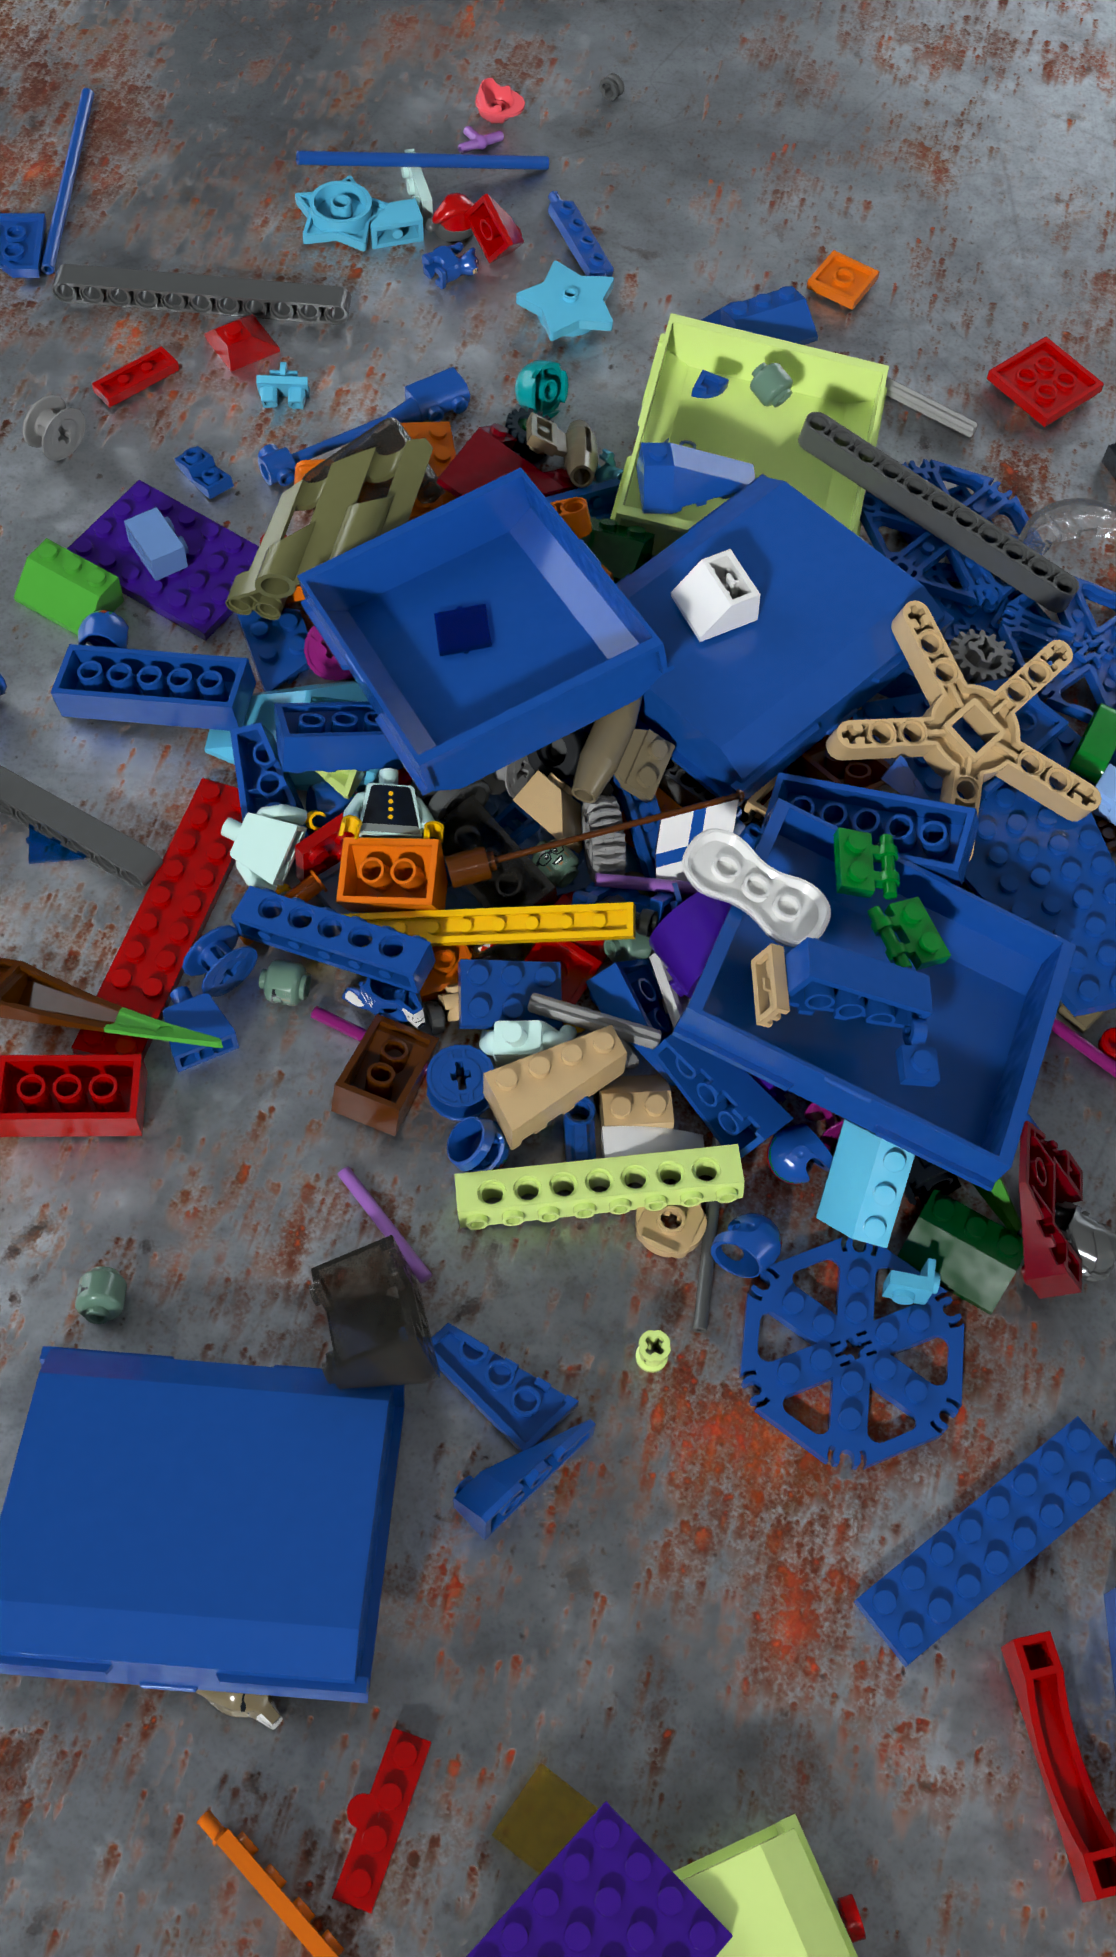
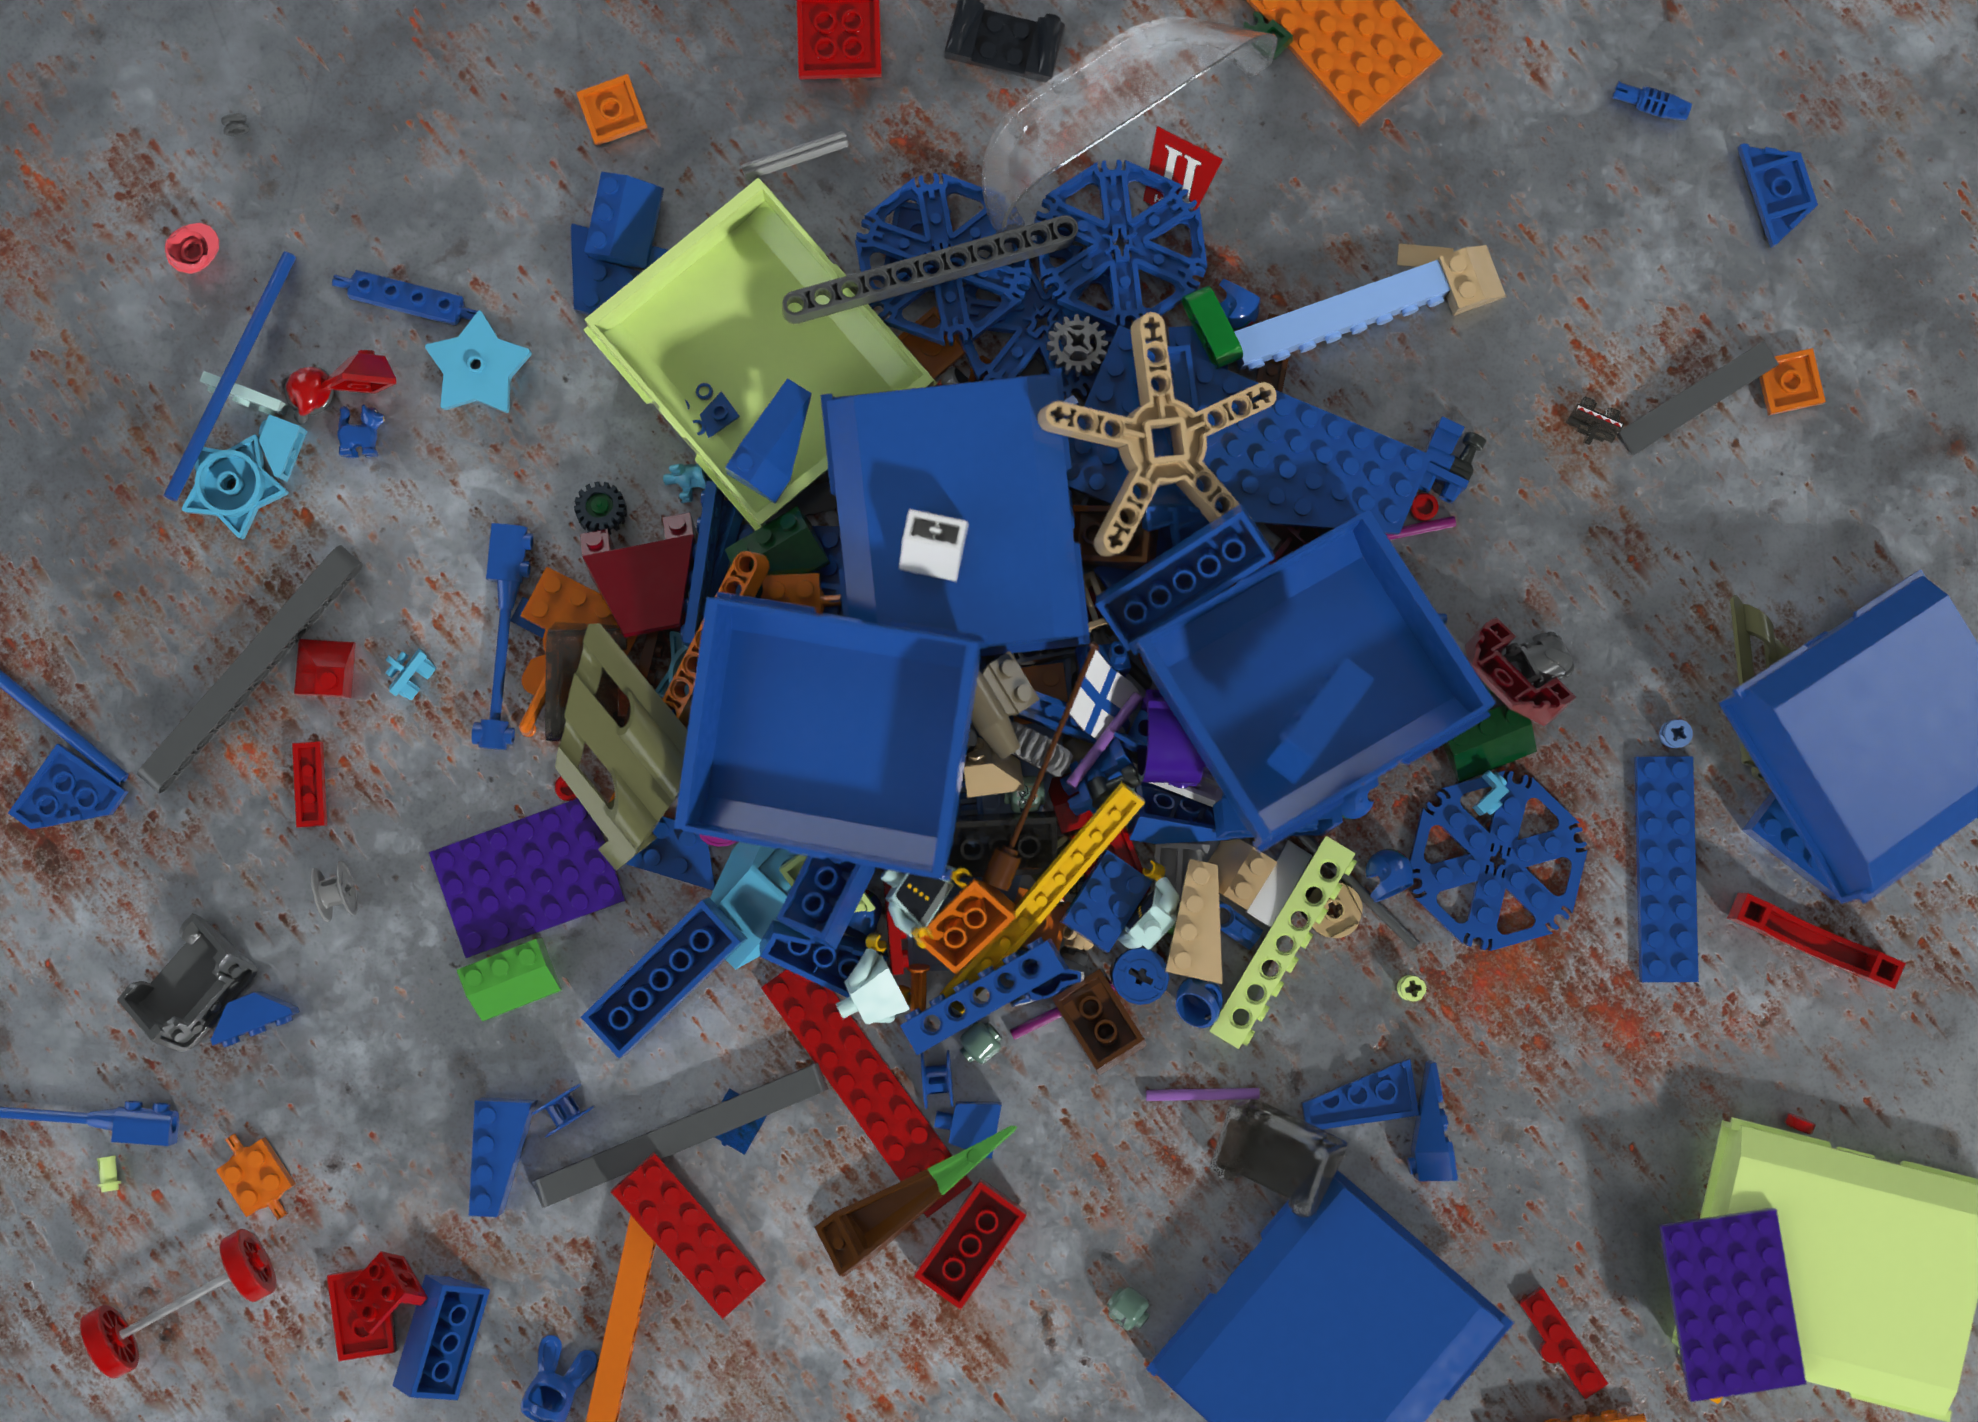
camera: 45 degrees left, 25 degrees up
blue helmet [78,610,129,649] -> none
medium blue brick [124,507,189,581] -> none
blue slope [174,446,234,499] -> none
clear blue piece [434,604,492,657] -> none
medium lavender piece [458,126,504,154] -> none
clear yellow tile [491,1763,599,1875] -> none
teal cylinder [515,360,569,419] -> none
dark tan plate [526,412,598,488] -> none
light grey axle [528,993,662,1049] -> none
white plate [682,828,831,948] -> none
blue tile [691,370,729,399] -> none
sand green head [750,362,793,408] -> none
tan tile [751,943,790,1028] -> none
medium azure slope [816,1118,915,1248] -> none
green plate [833,827,900,900] -> none
green plate [867,897,951,971] -> none
blue plate [895,1018,940,1087] -> none

